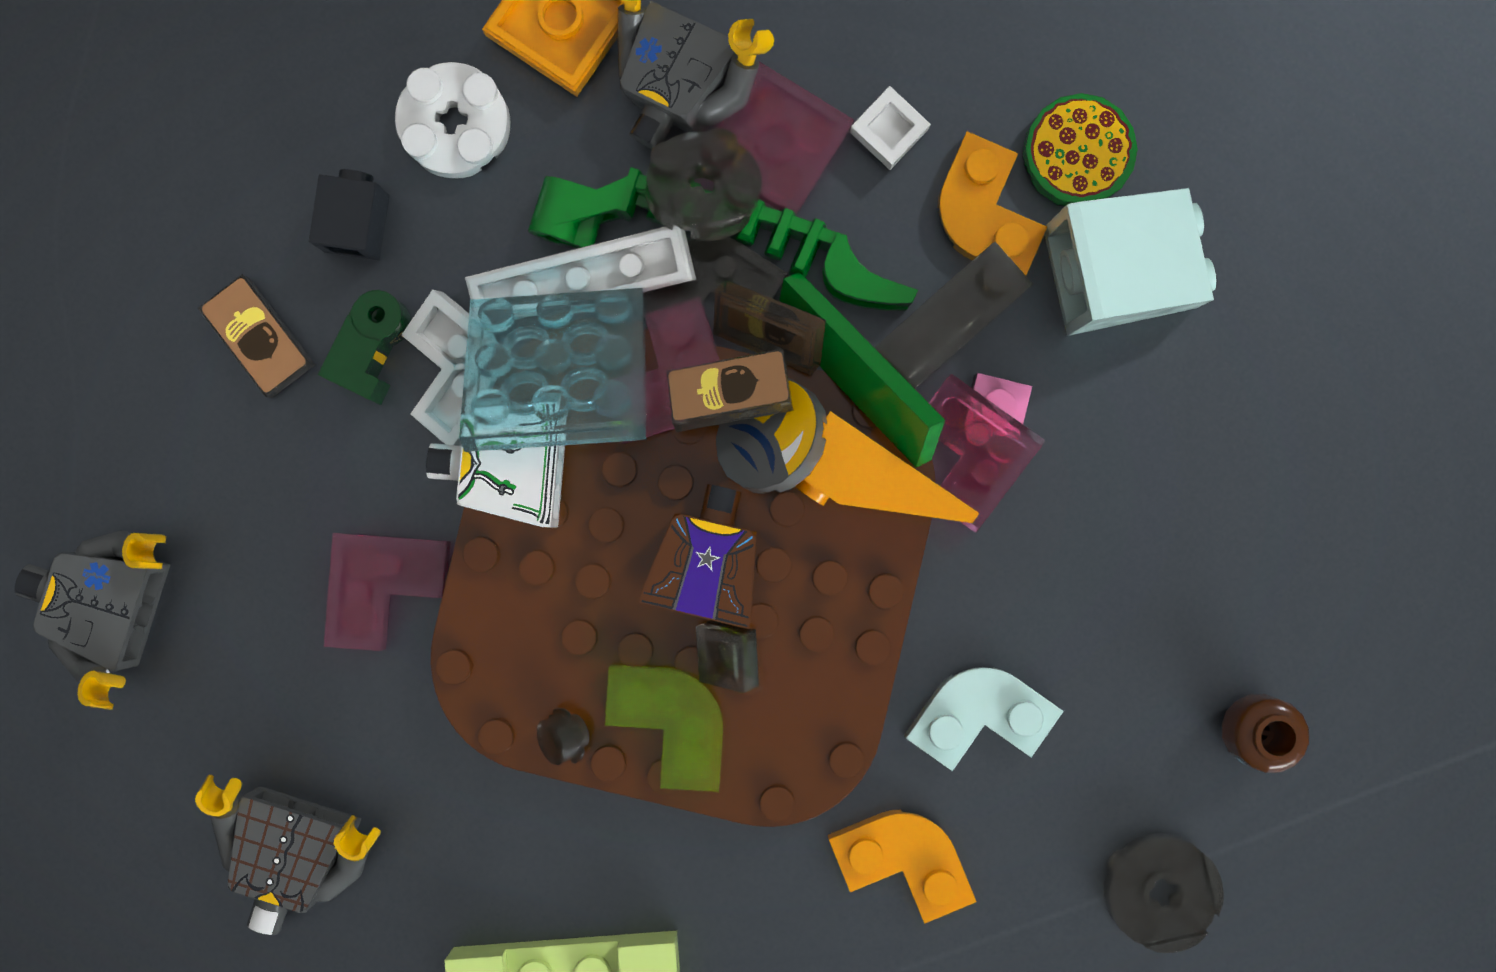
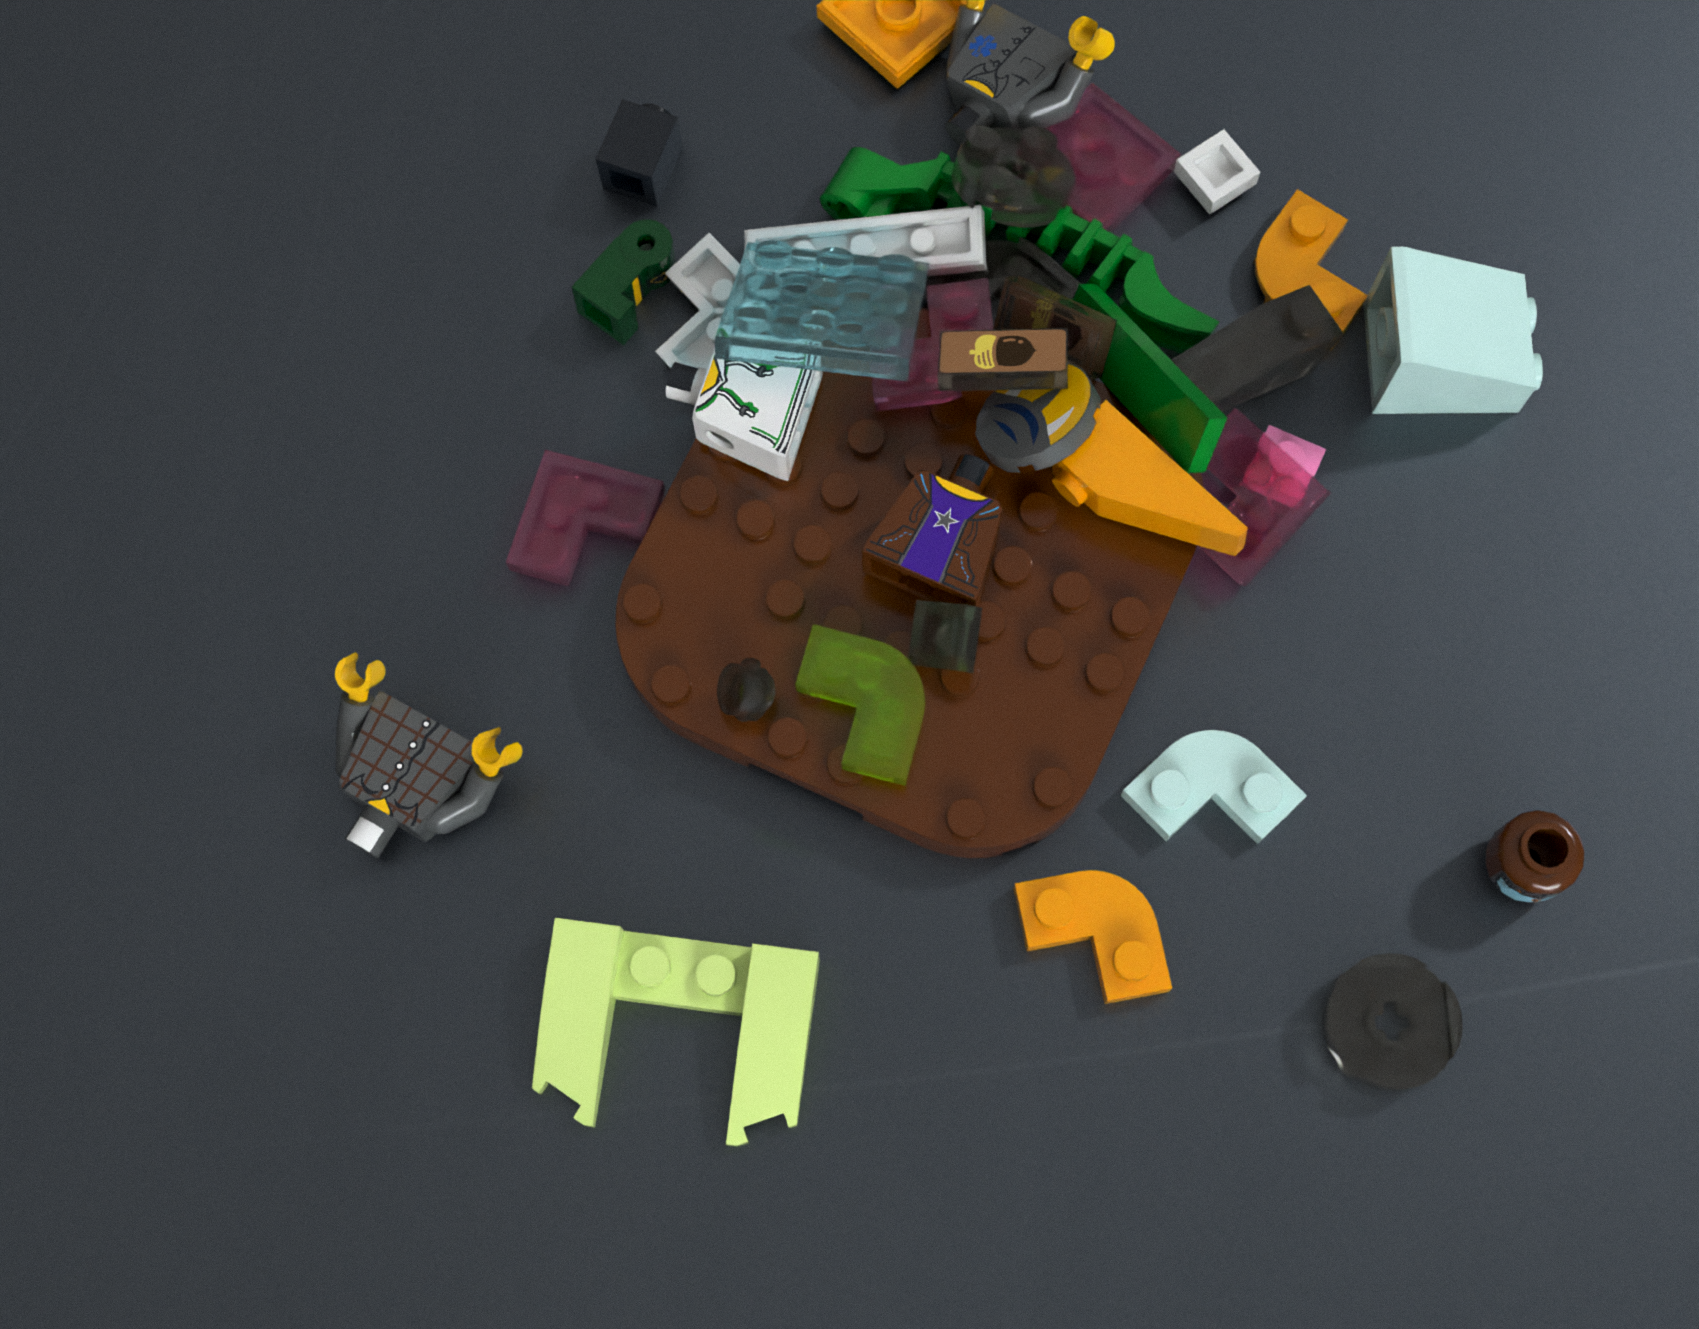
camera: 15 degrees right, 15 degrees down
dark grey torso [15,530,171,710] -> none
tile [198,274,316,399] -> none
white plate [395,62,511,179] -> none
tile [1022,93,1138,206] -> none

